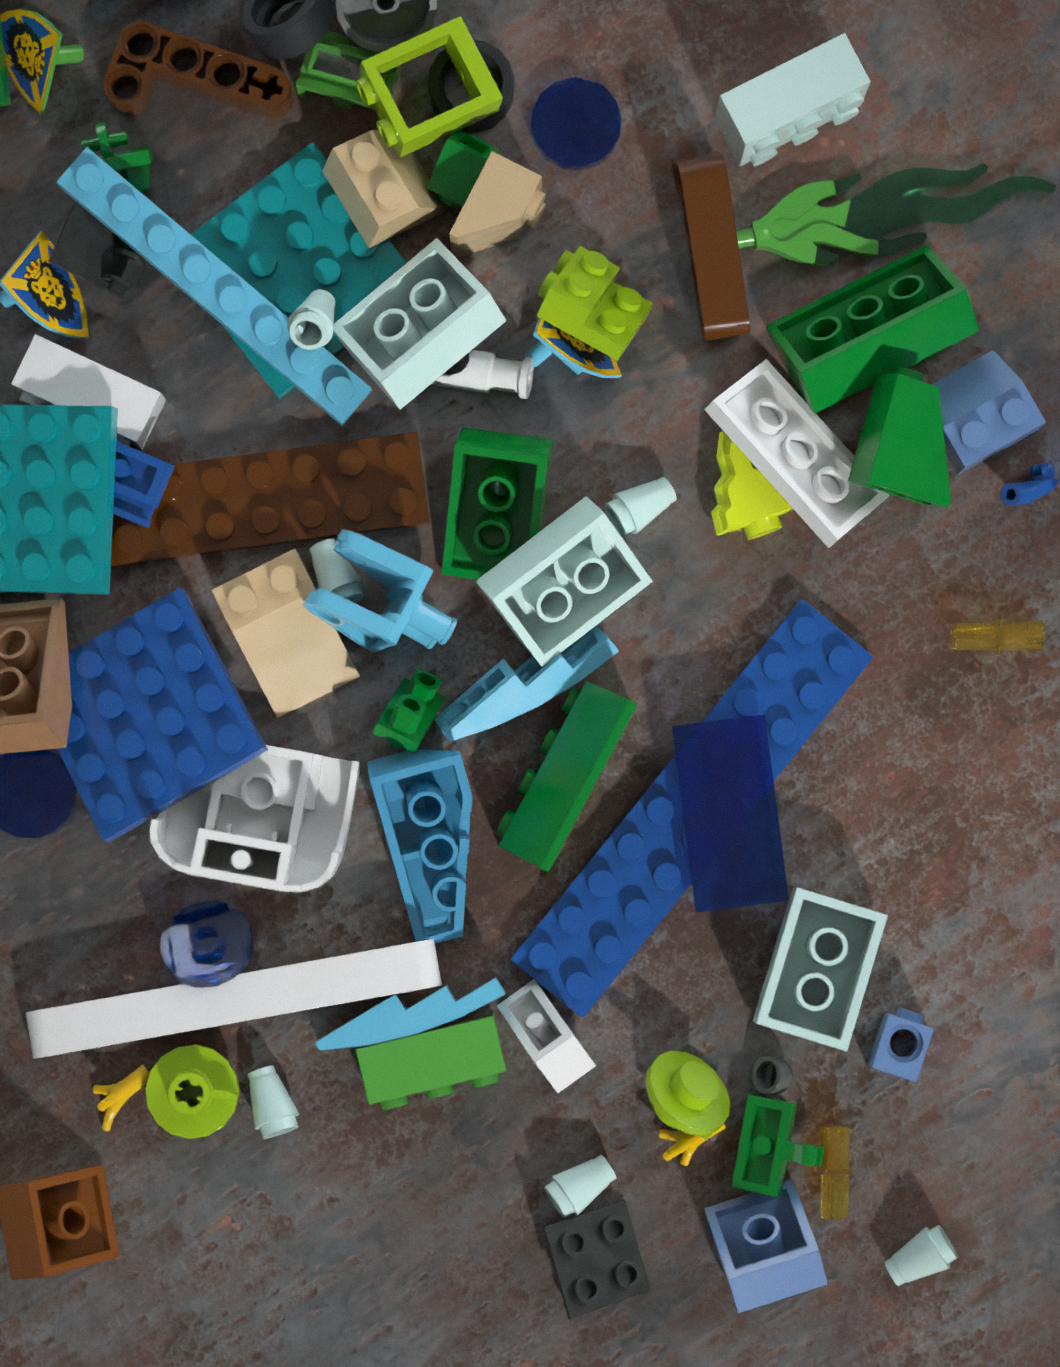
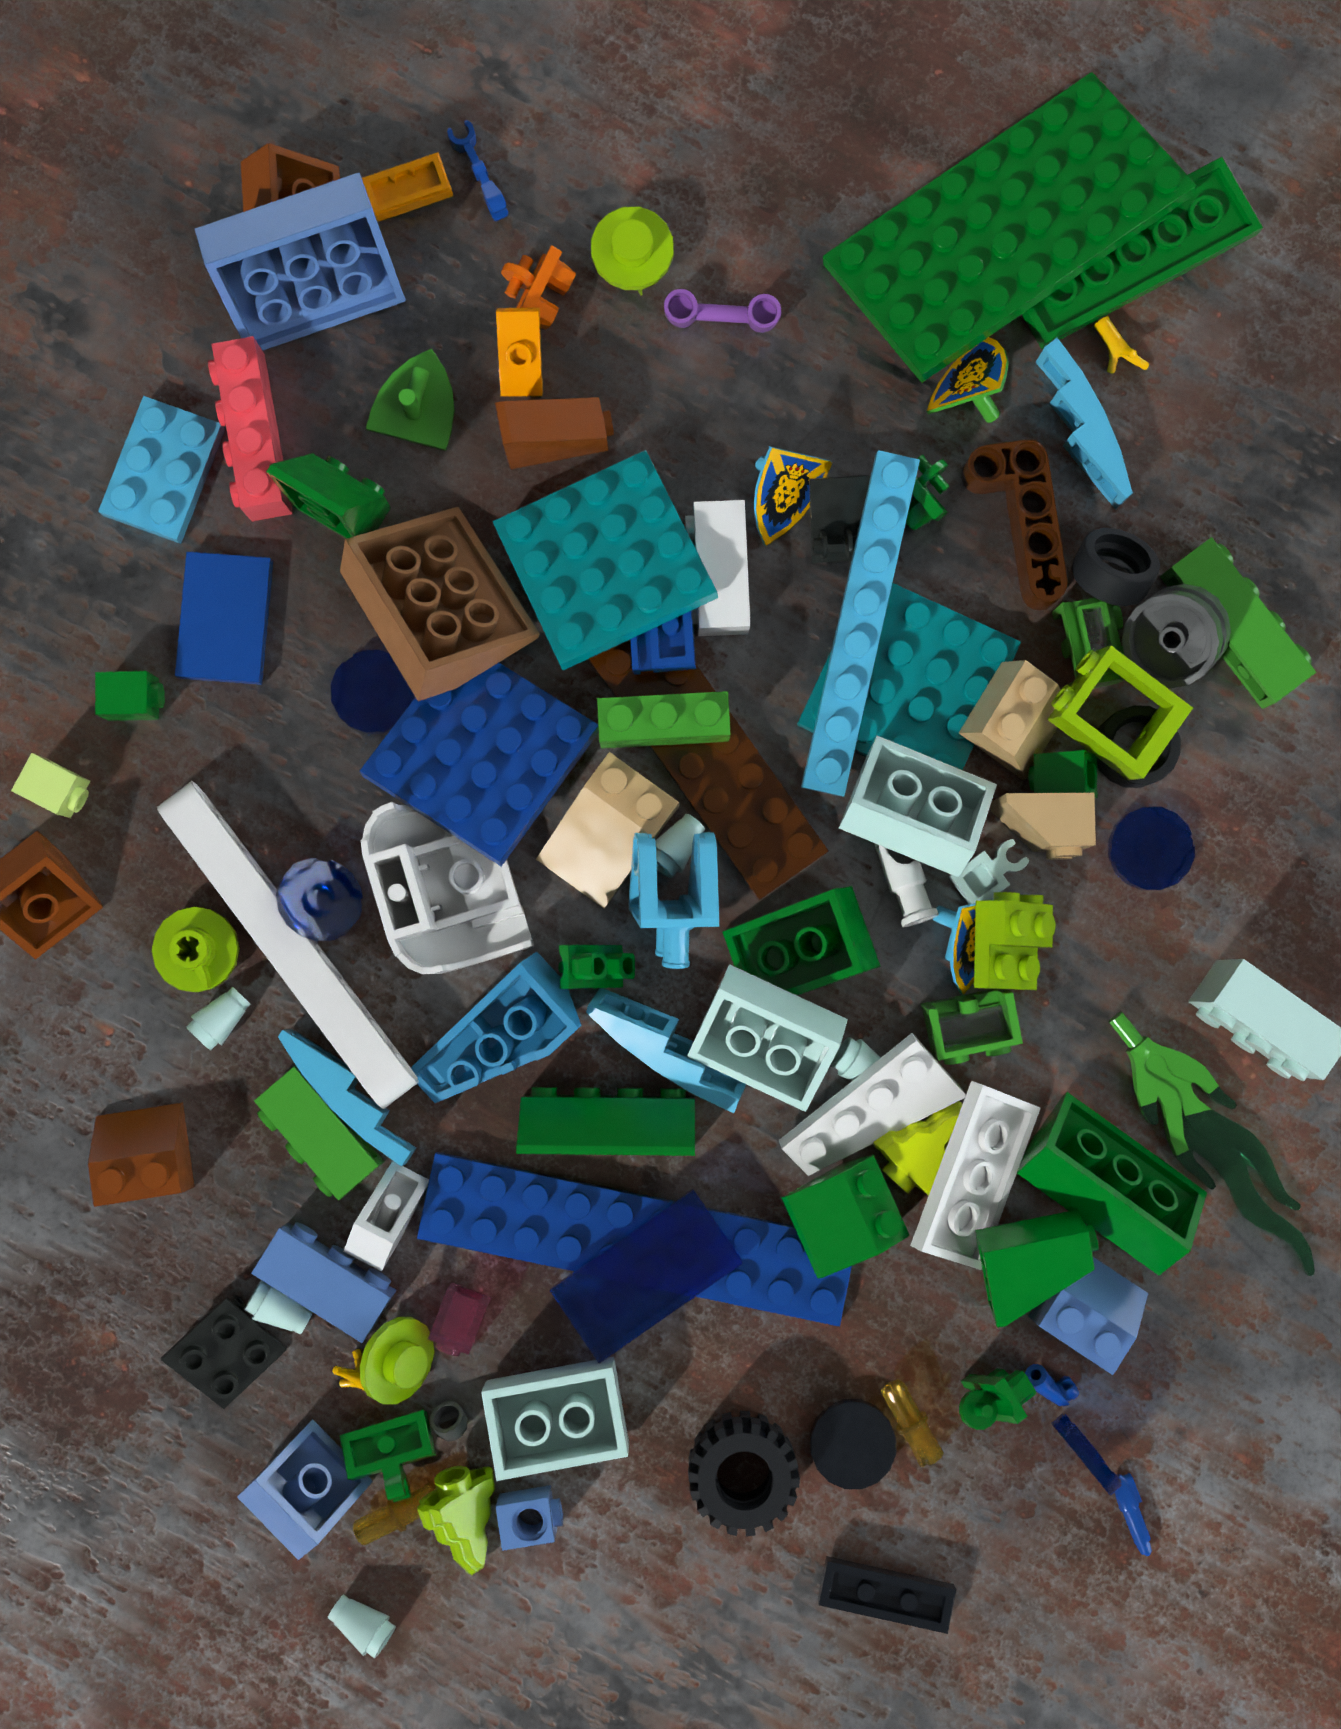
camera: 60 degrees right, 0 degrees up
yellow bar [93,1064,150,1131] -> none
light aqua cone [287,289,335,350] -> none
reddish brown beam [672,151,750,341] -> none
none -> dark orange slope [88,1102,195,1207]
none -> medium blue brick [251,1222,397,1343]
none -> lime rock [417,1466,495,1575]
none -> clear pink brick [428,1282,492,1356]
none -> bright green brick [597,691,731,749]
none -> black tyre [688,1410,800,1537]
none -> white wing [779,1033,966,1176]
none -> green slope [781,1155,910,1278]
none -> black tile [810,1399,896,1489]
none -> bright green window [920,989,1023,1065]
none -> light aqua plate [948,839,1030,905]
none -> green hips [959,1368,1037,1430]

